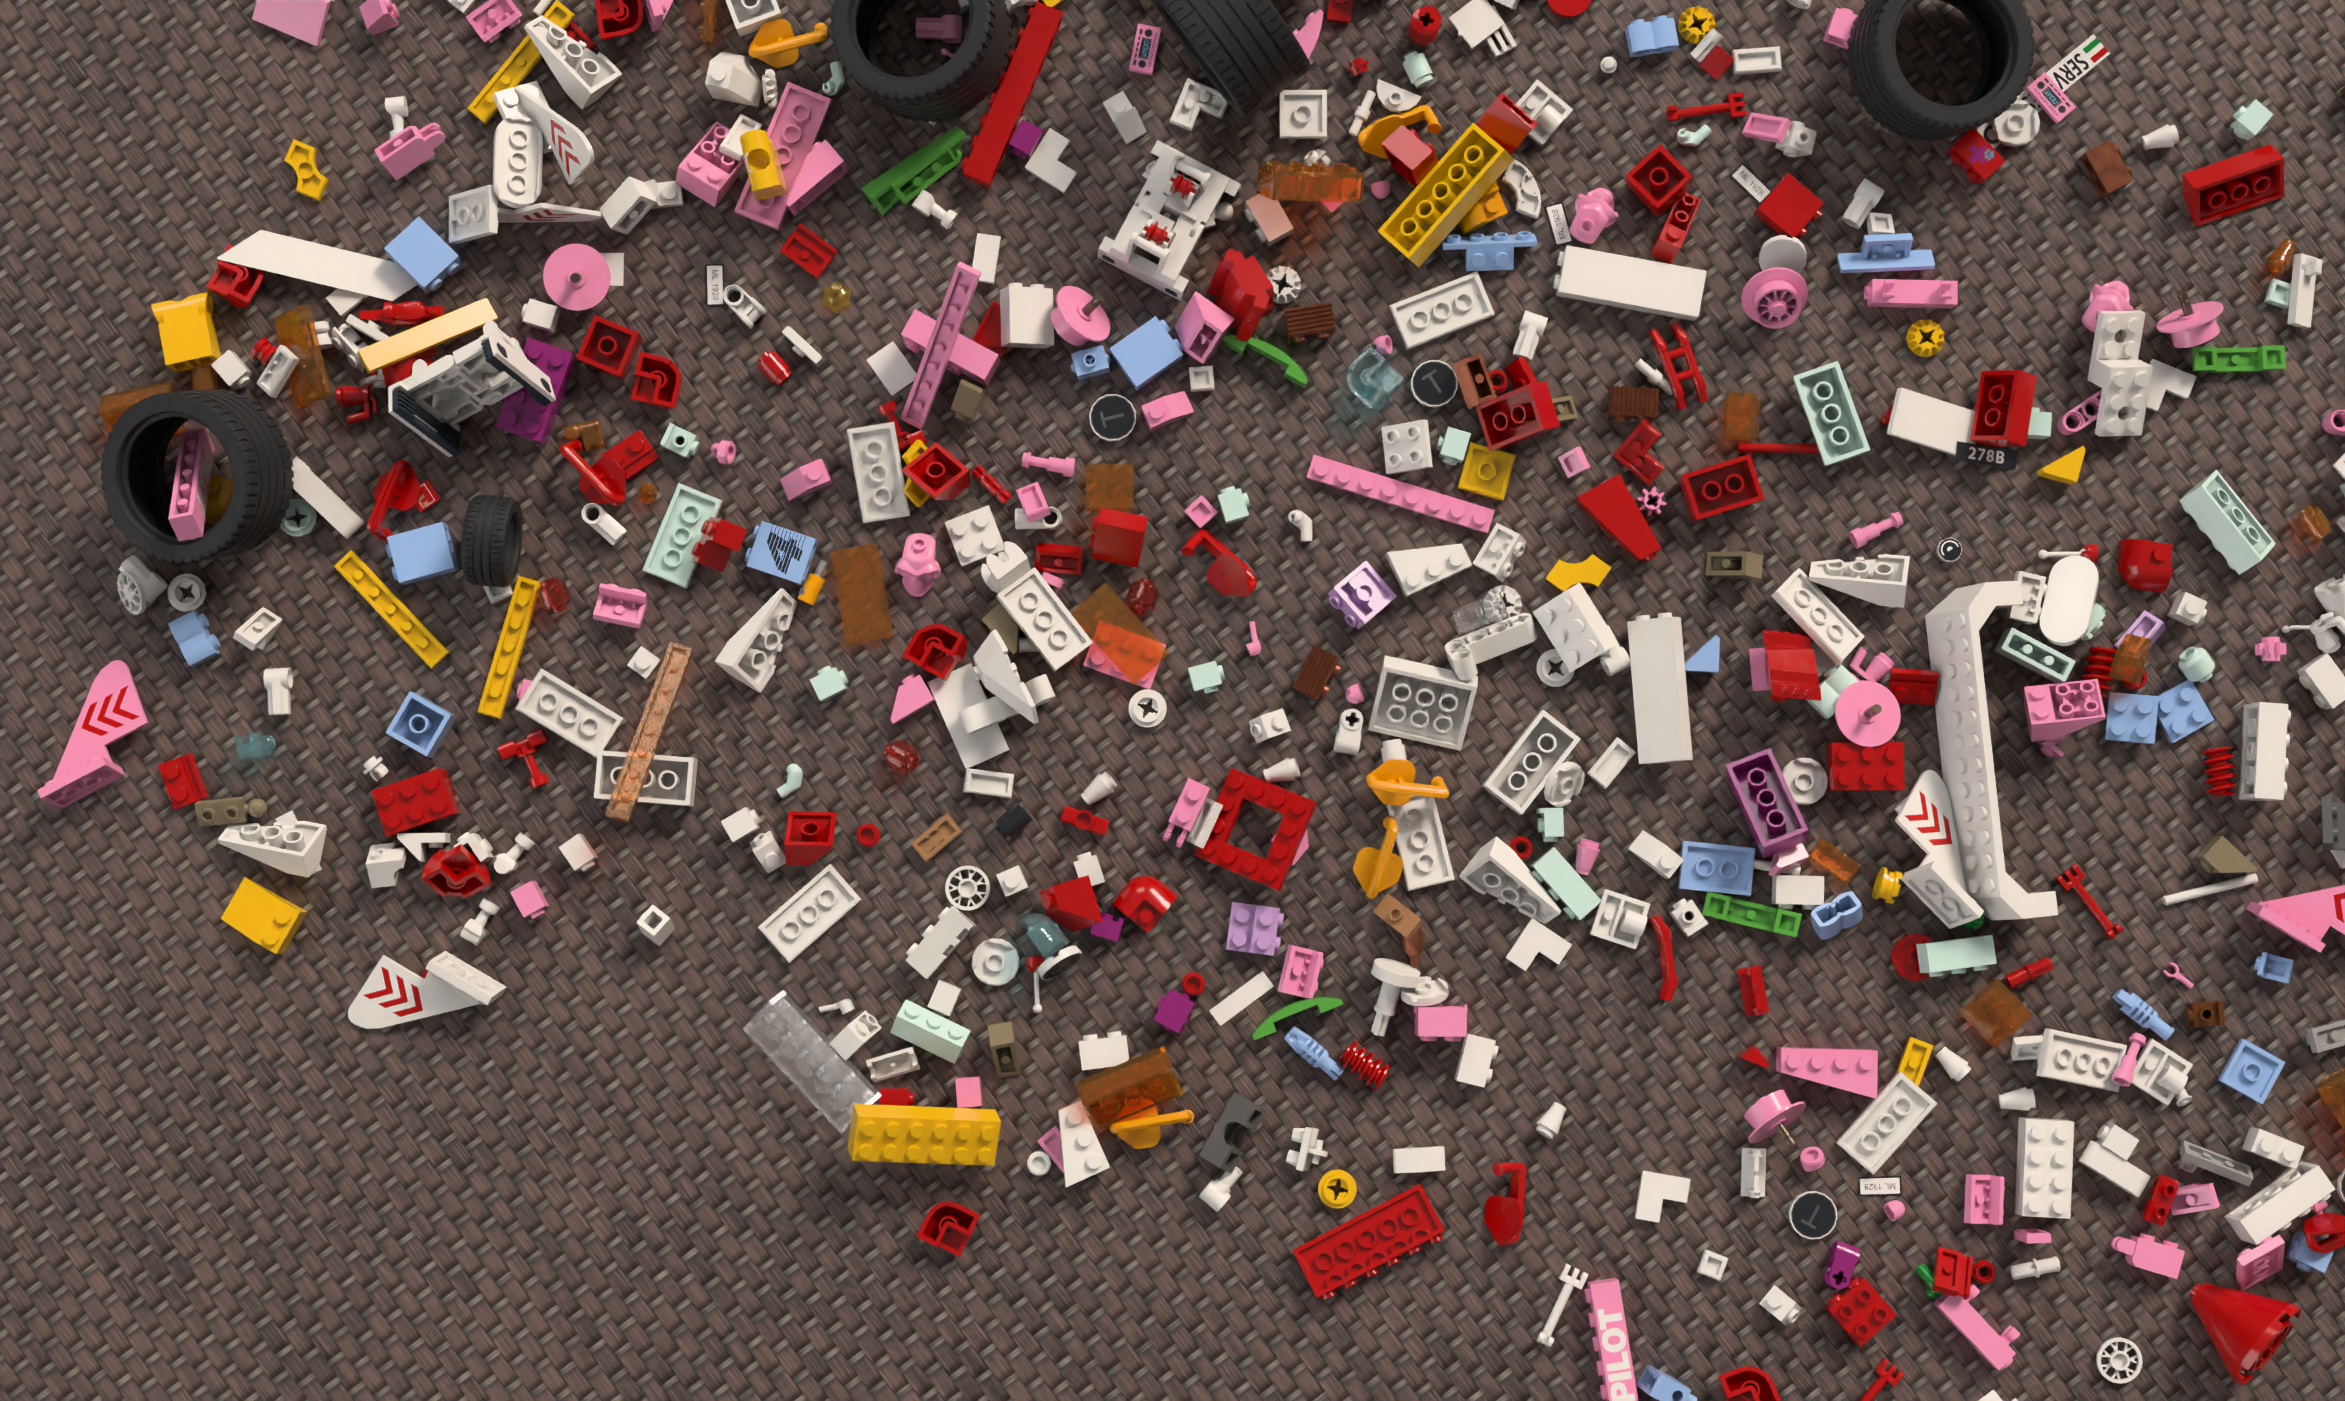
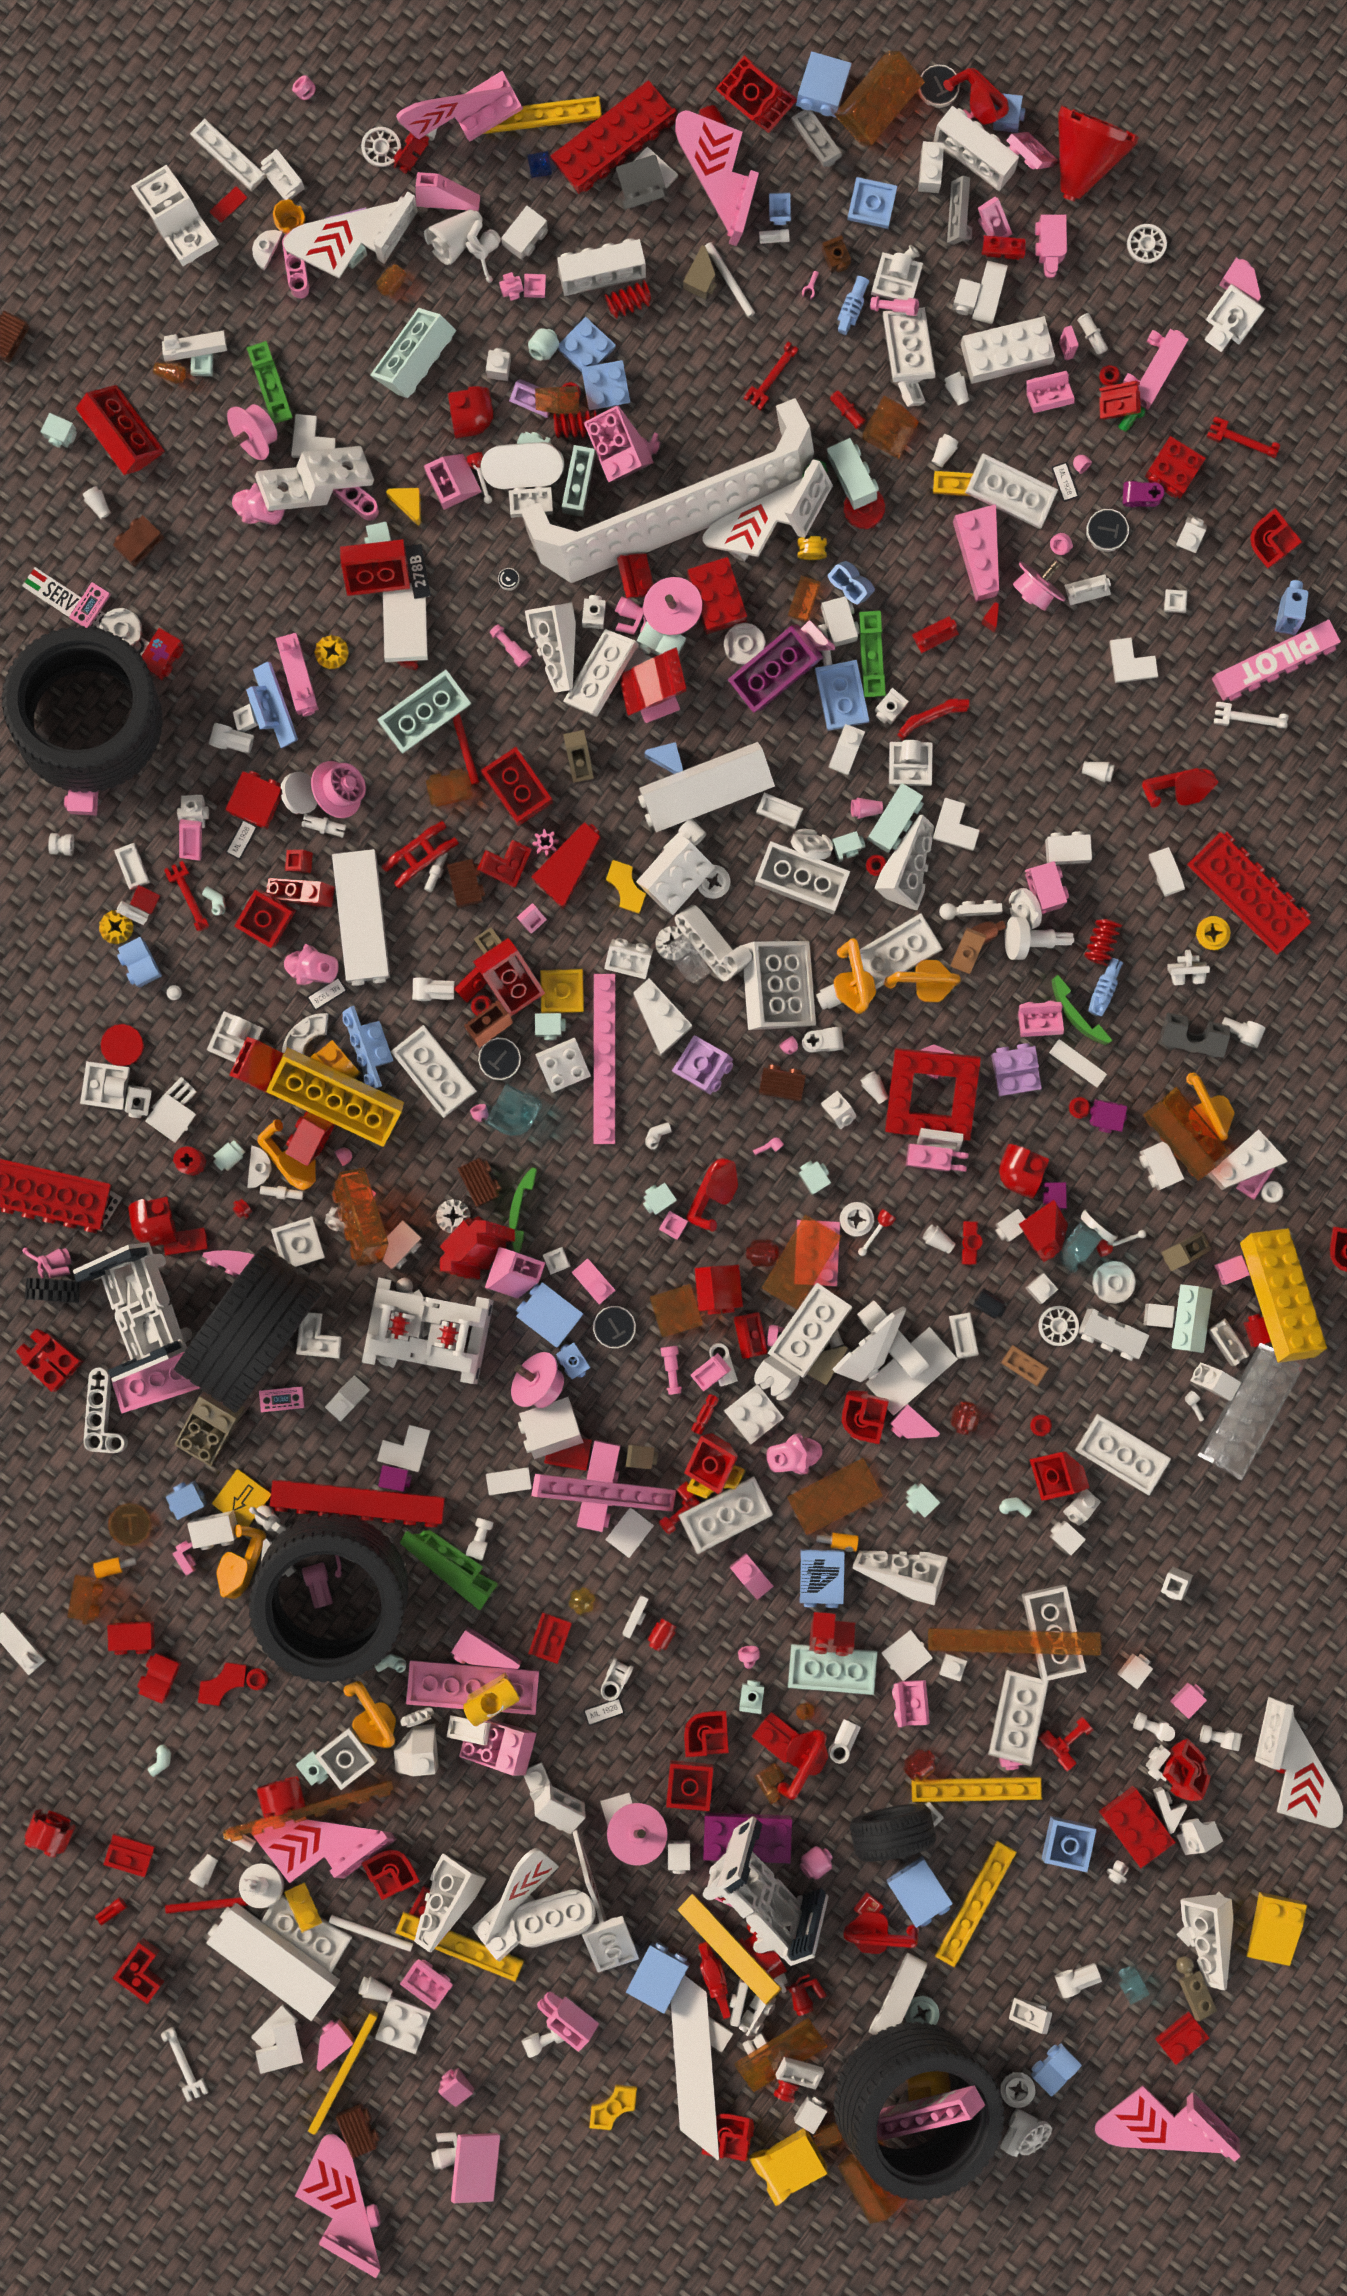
camera: 105 degrees left, 0 degrees up
none -> red slope [285,850,313,873]
none -> white pin [302,814,346,838]
none -> bright pink slope [424,454,482,510]
none -> bright pink plate [524,274,546,298]
none -> white brick [582,595,606,629]
none -> white piece [759,229,789,244]
none -> bright pink head [800,1846,833,1879]
none -> hinge [858,1209,896,1256]
none -> white piece [881,1630,932,1681]
none -> white plate [939,900,1002,920]

